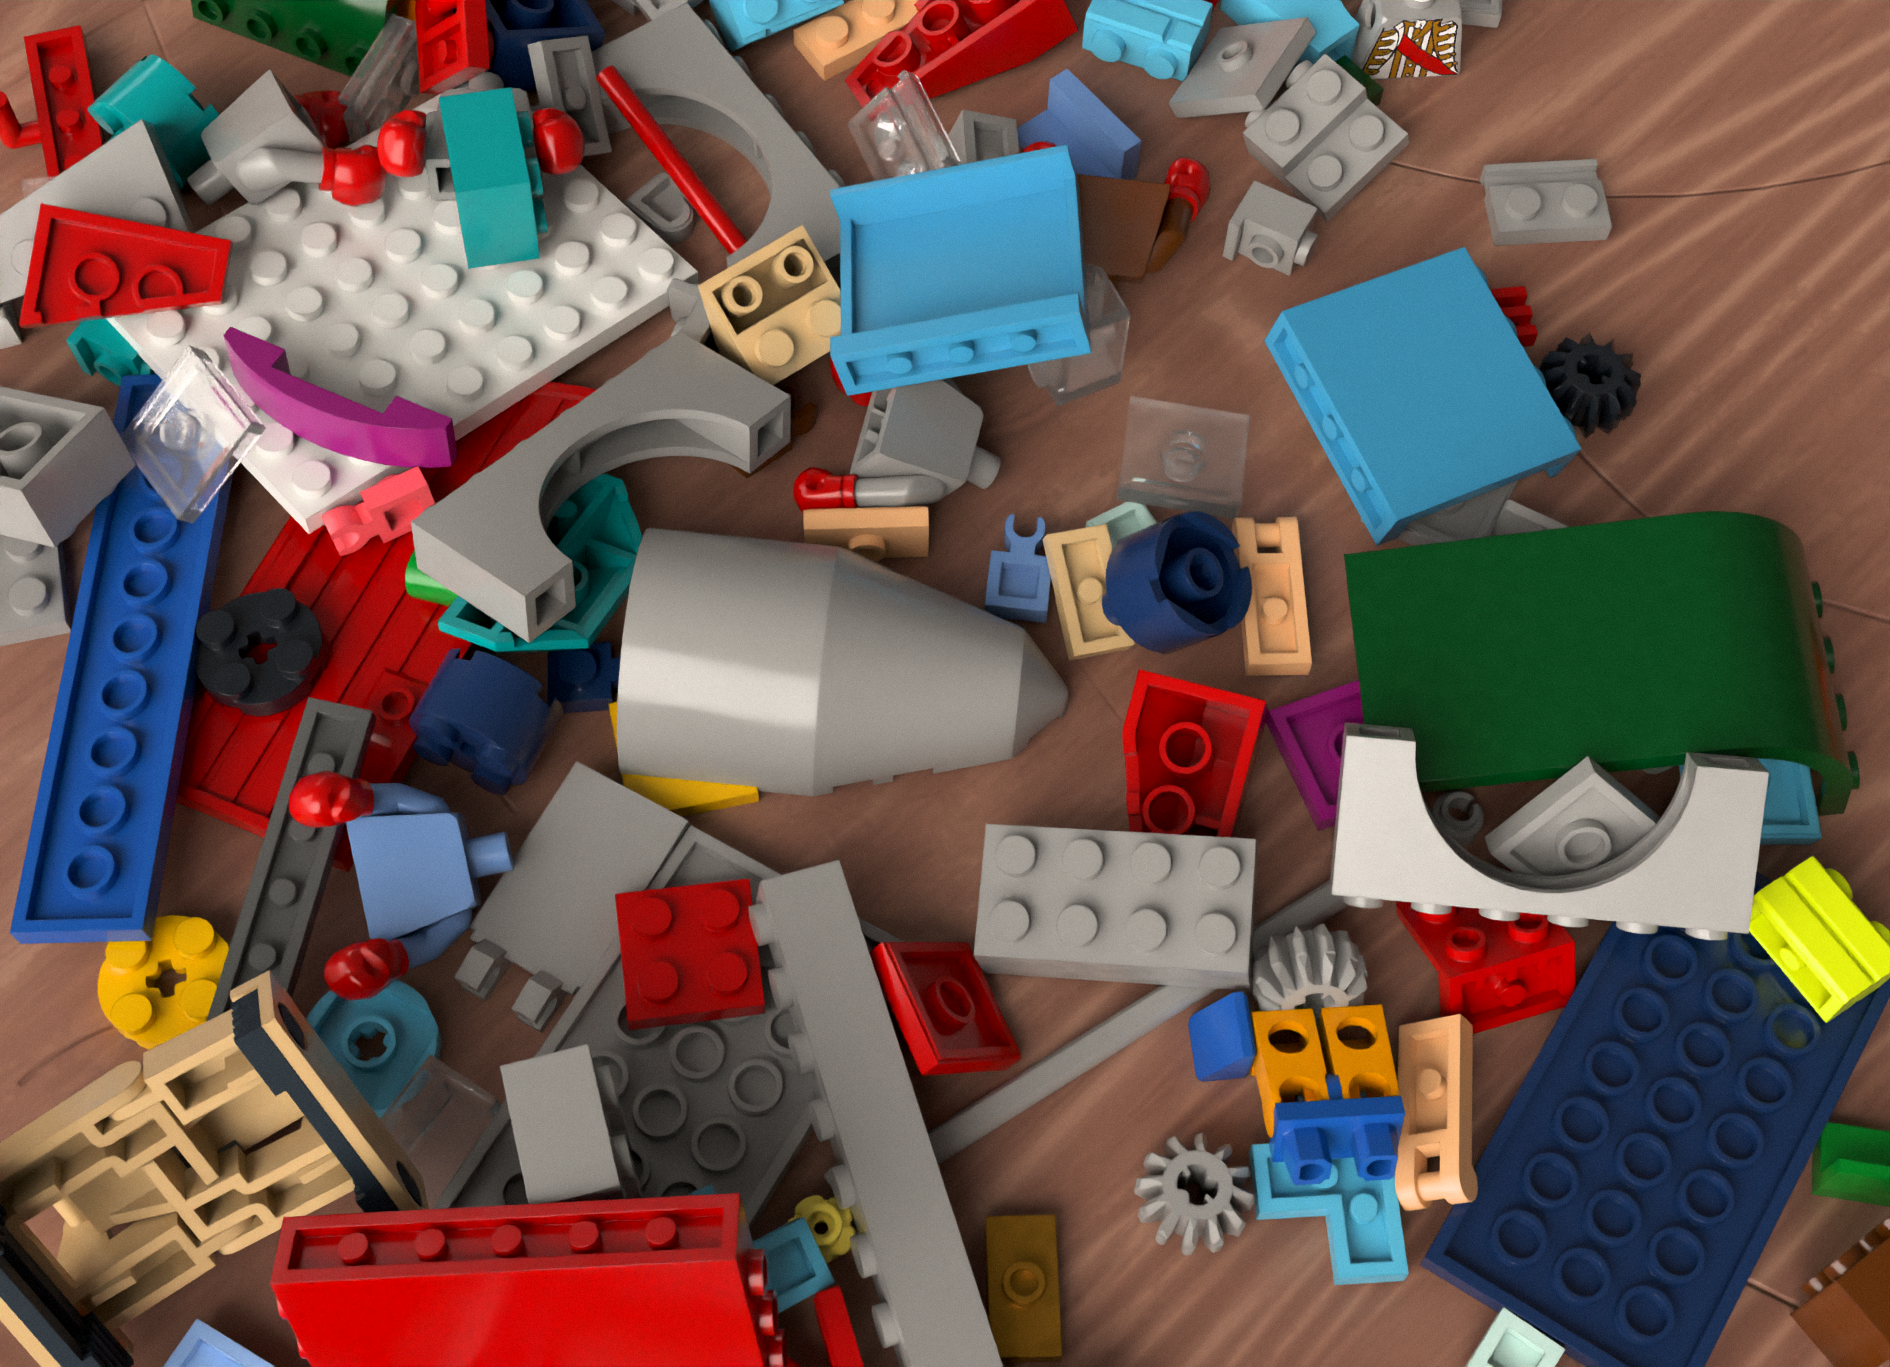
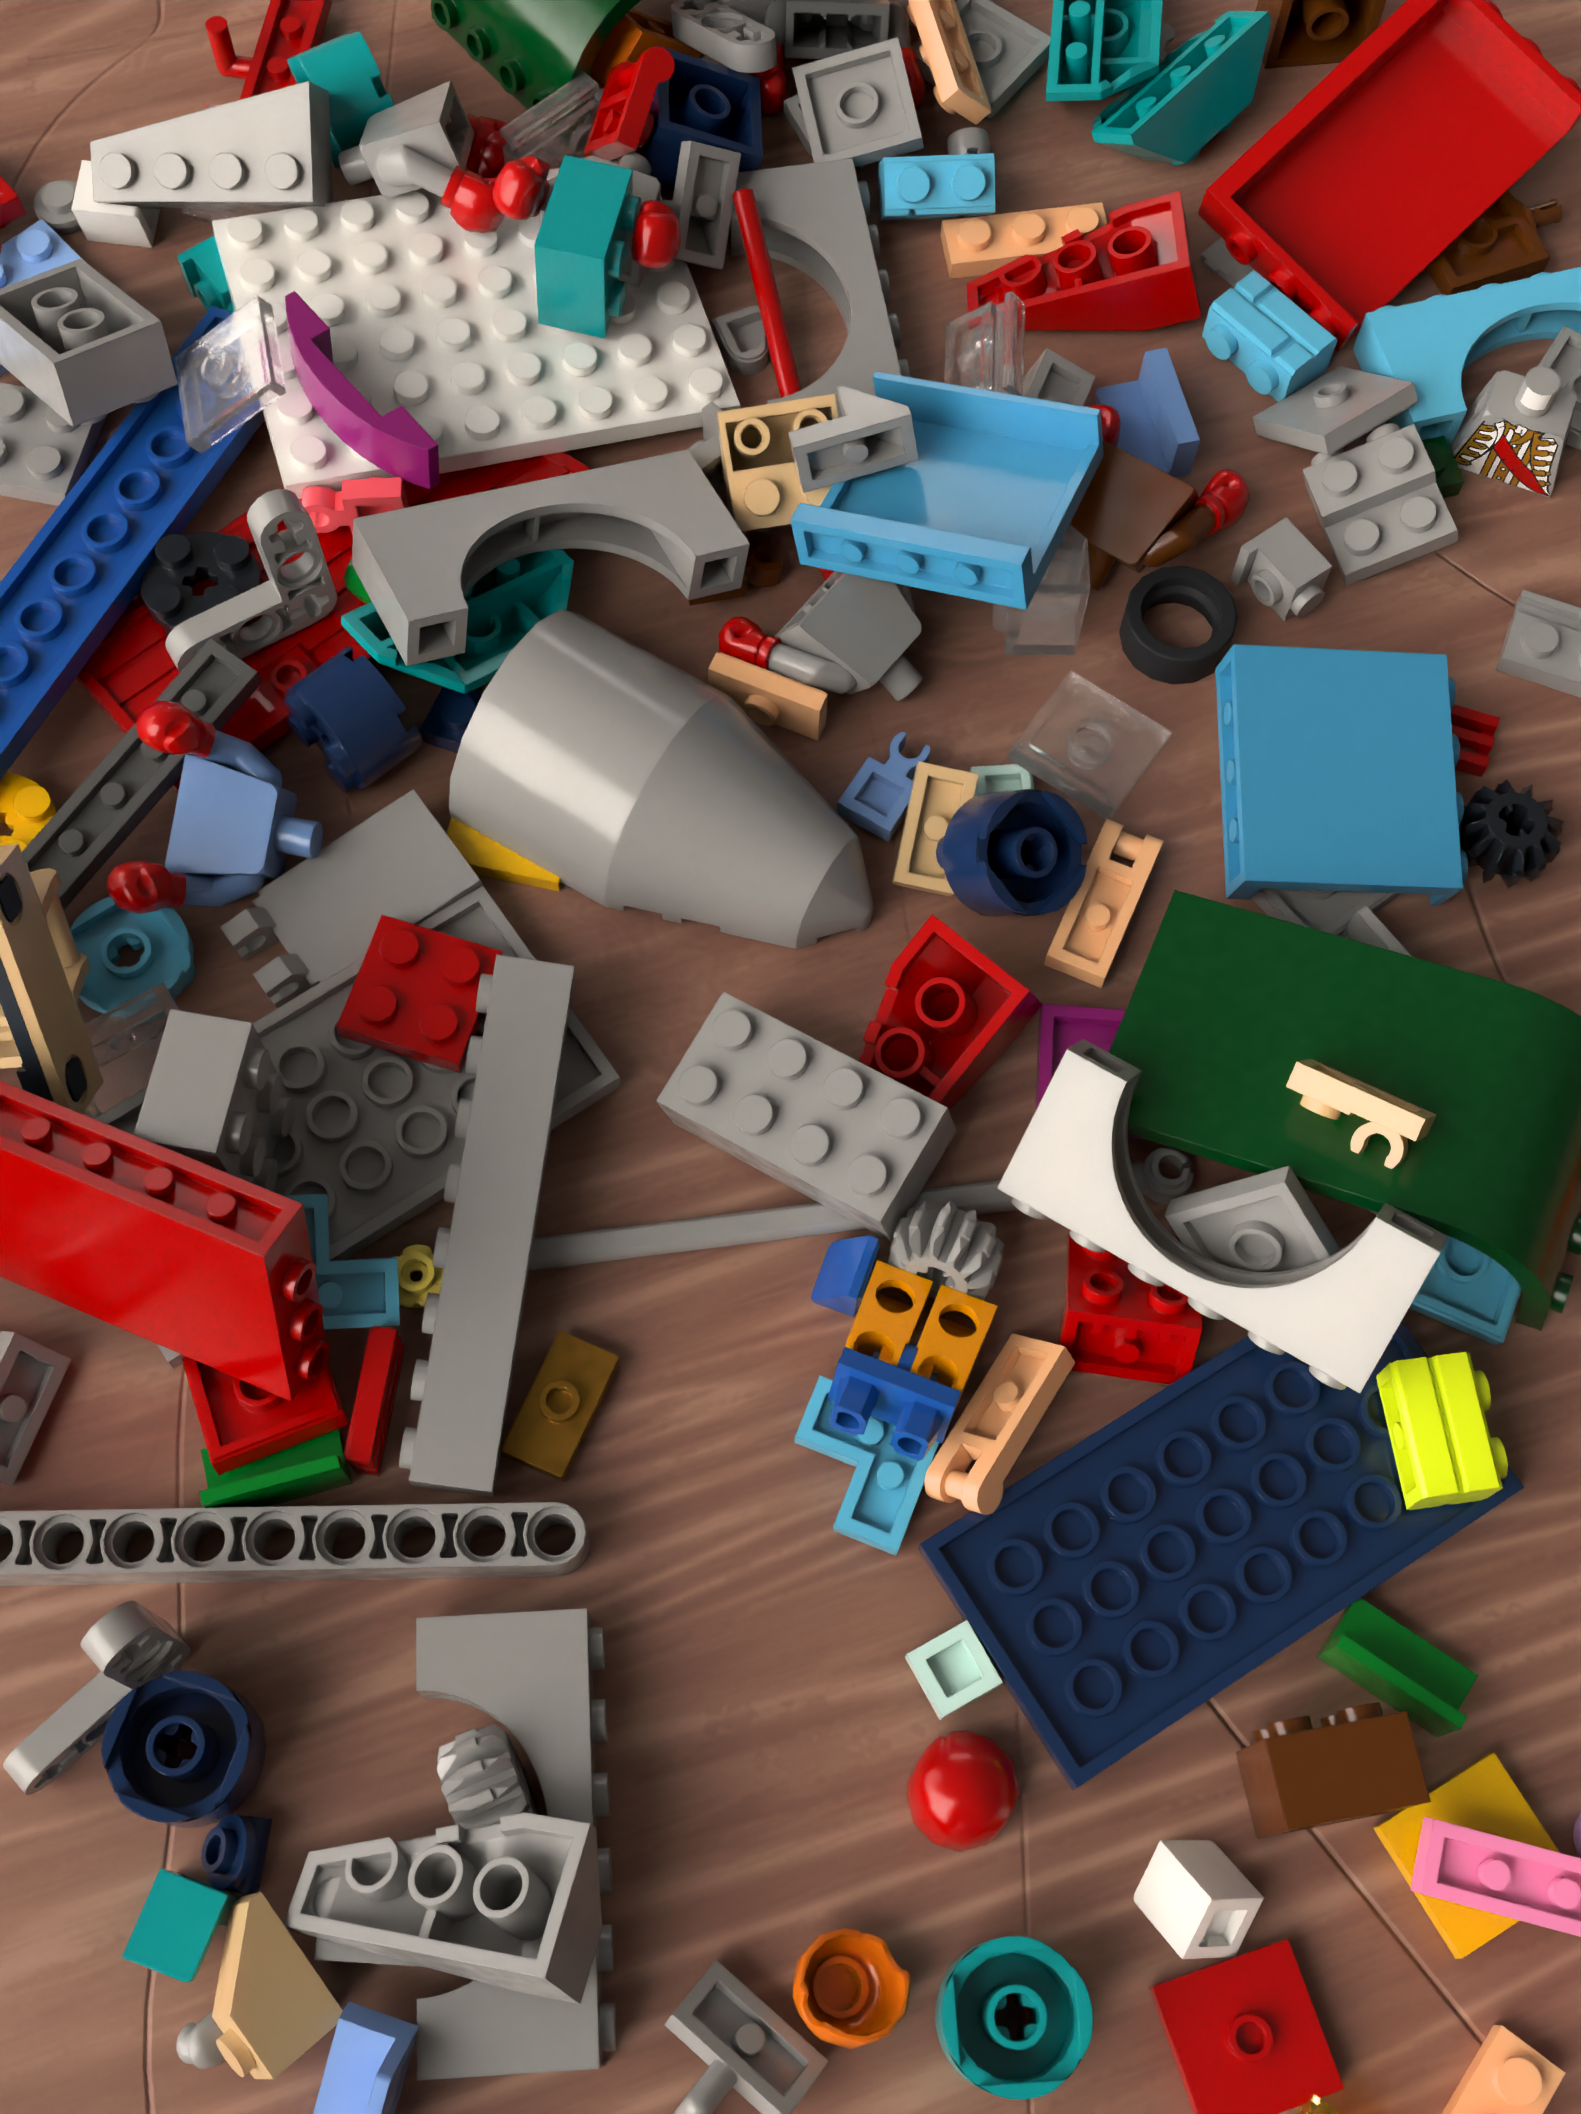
camera: 25 degrees right, 5 degrees up
red wing [19,203,233,329] -> none
red plate [869,942,1022,1076] -> none
light grey gear [1134,1132,1255,1256] -> none
none -> light grey beam [165,489,337,672]
none -> light grey slope [788,386,919,493]
none -> black tyre [1119,566,1238,685]
none -> plate [1286,1059,1436,1169]

